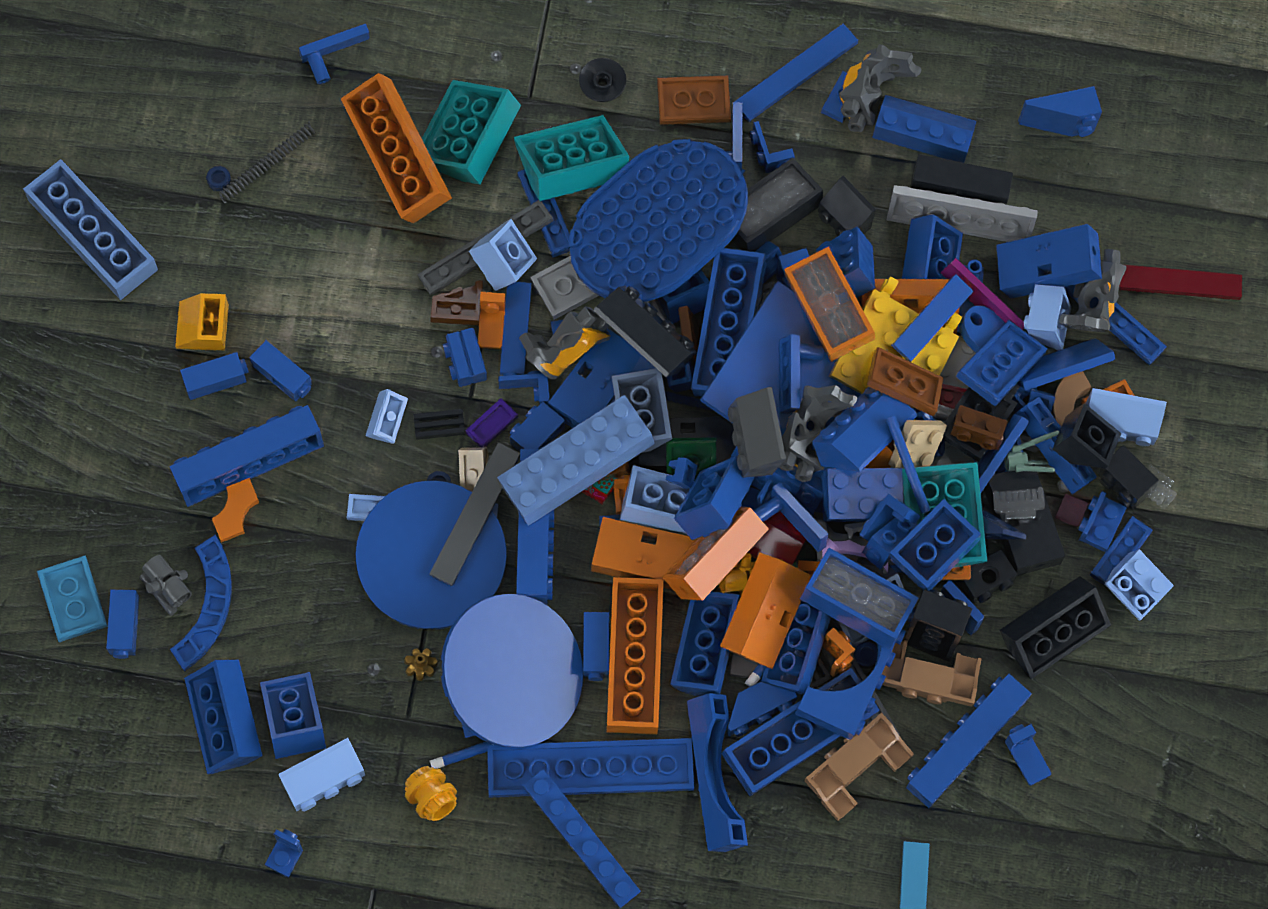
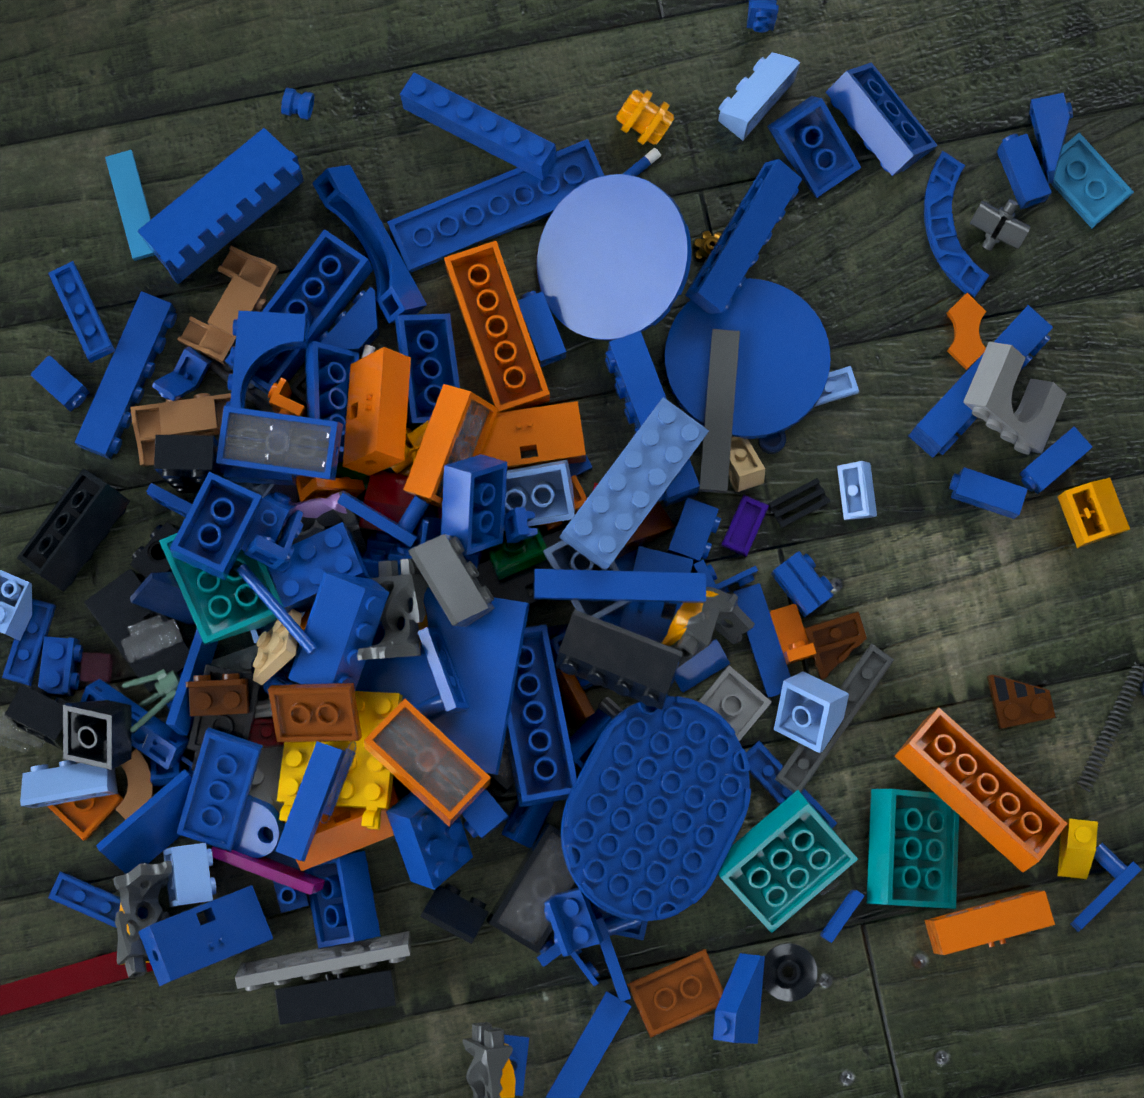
camera: 160 degrees right, 10 degrees up
blue slope [872,95,976,163] -> none
none -> blue tile [48,261,116,363]
none -> blue piece [137,128,304,284]
none -> blue bracket [152,346,212,401]
none -> blue piece [321,742,356,823]
none -> blue tile [534,569,706,603]
none -> blue bracket [544,888,603,957]
none -> blue brick [685,159,802,314]
none -> blue slope [713,953,765,1044]
none -> blue tile [820,890,864,943]
none -> orange brick [924,890,1055,955]
none -> light grey arch [963,342,1067,454]
none -> reddish brown wing [987,675,1056,729]
none -> blue slope [1029,93,1073,184]
none -> yellow slope [1058,819,1098,879]

